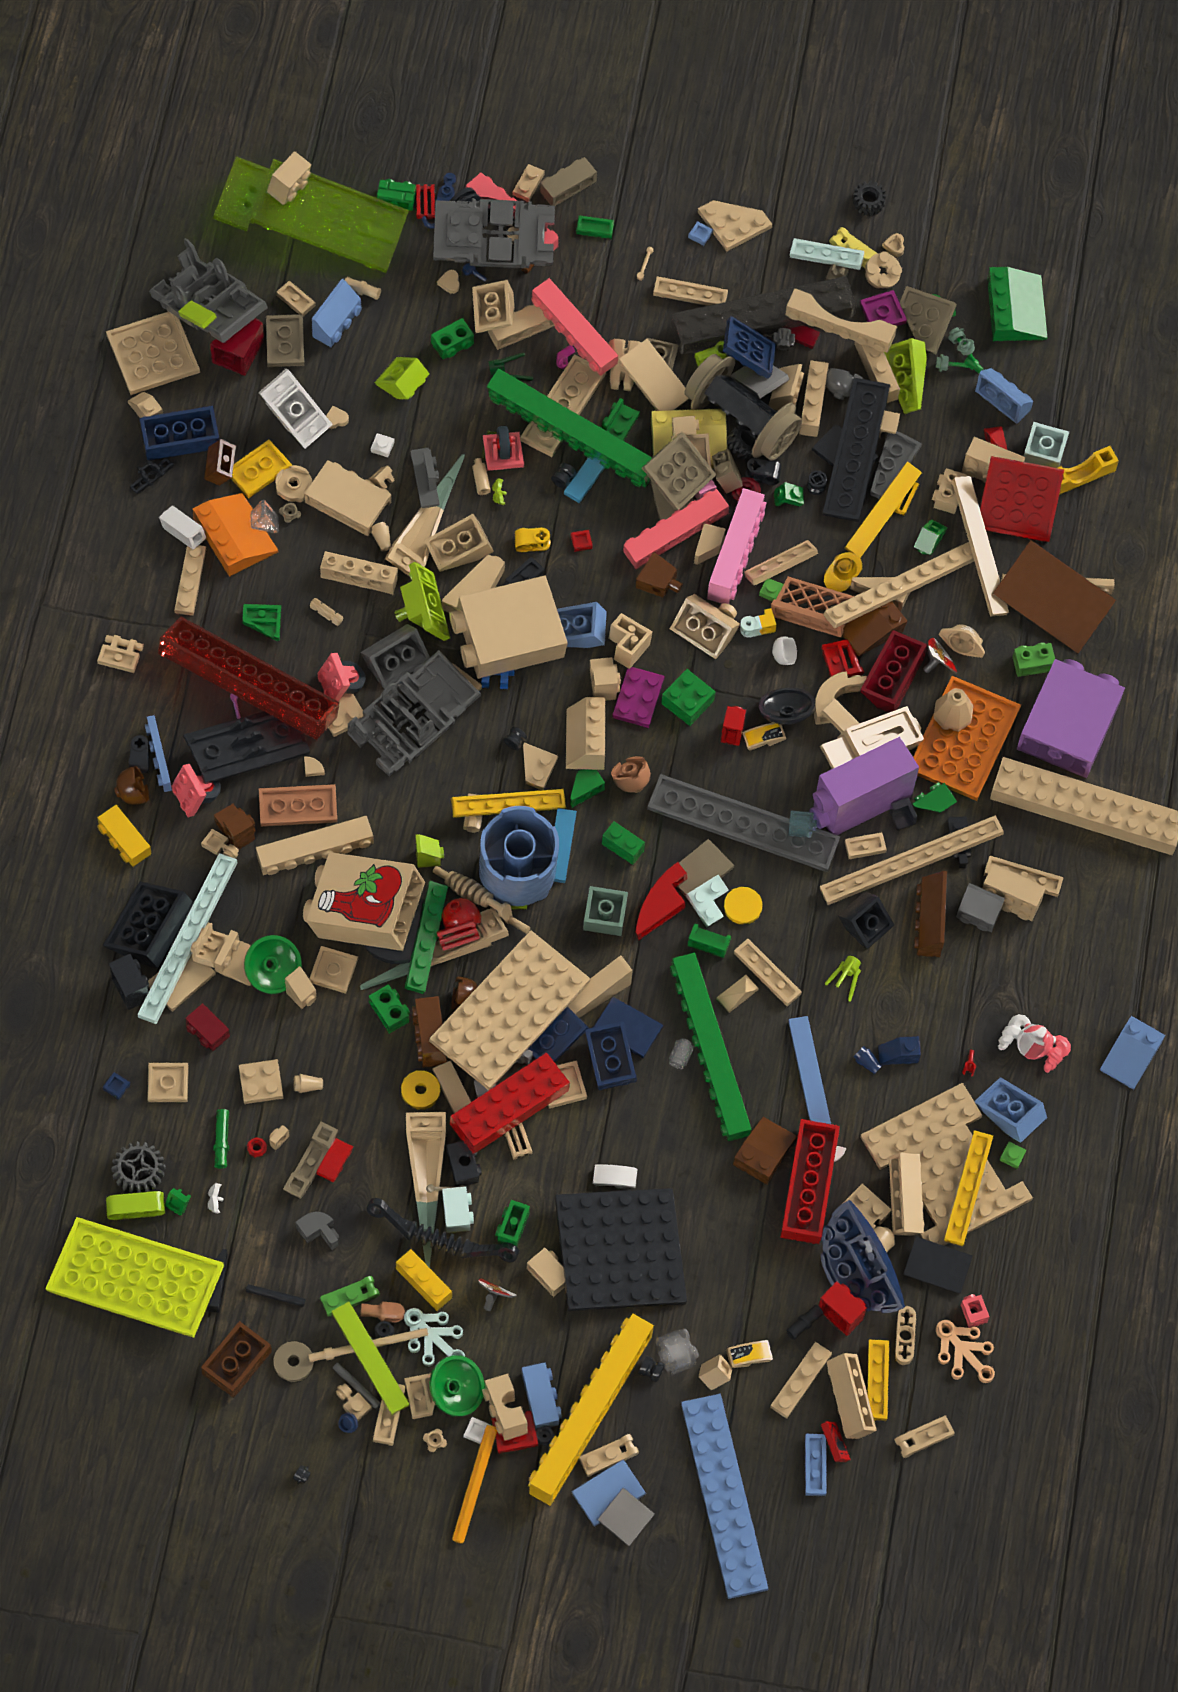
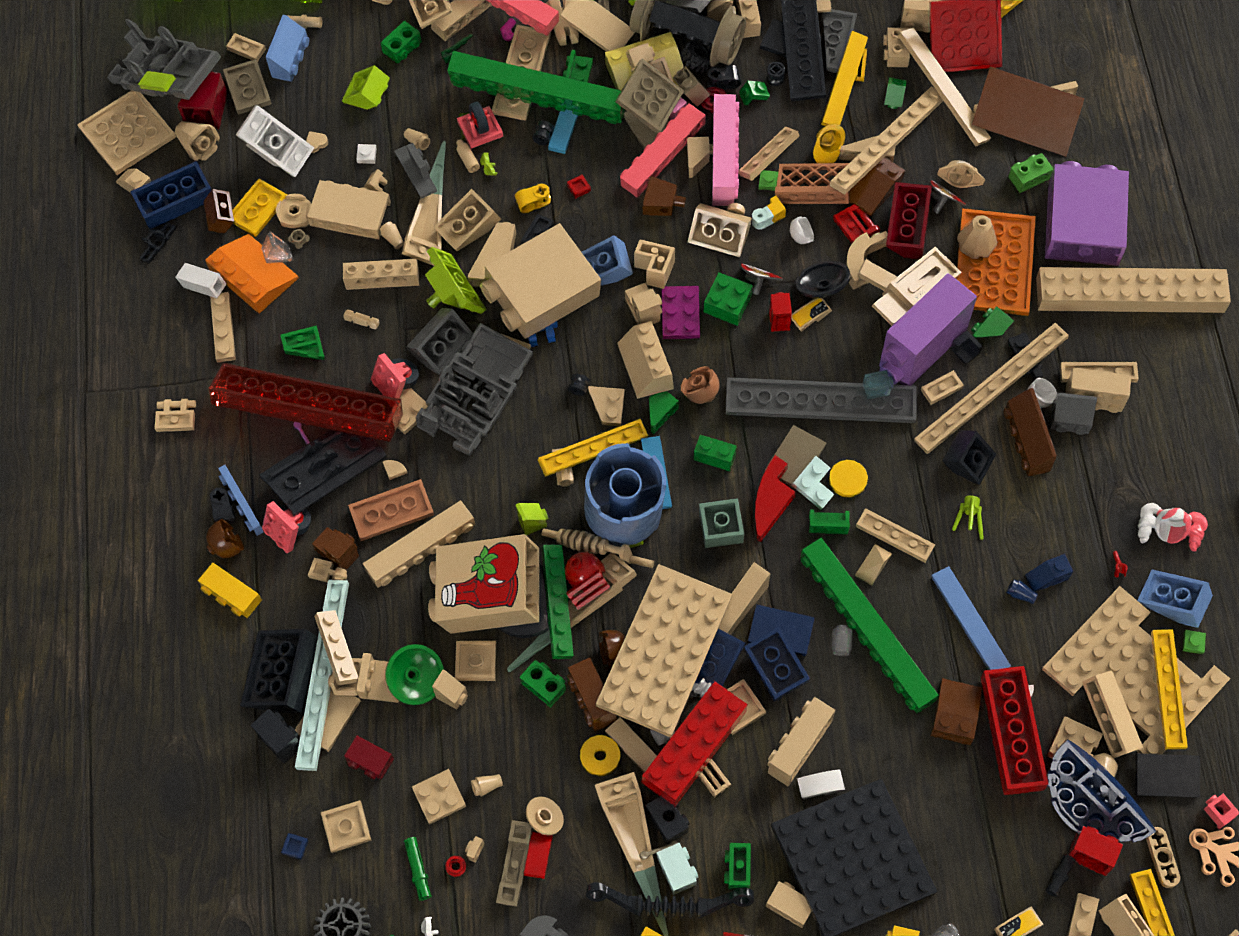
camera: 10 degrees left, 0 degrees up
none -> tan cone [175,121,220,161]
none -> plate [315,610,359,685]
none -> tan cone [404,128,430,150]
none -> tan dish [526,797,564,835]
none -> light grey bush [693,678,712,698]
none -> shield [741,264,783,295]
none -> tan brick [767,697,835,786]
none -> white hair [1028,378,1057,408]

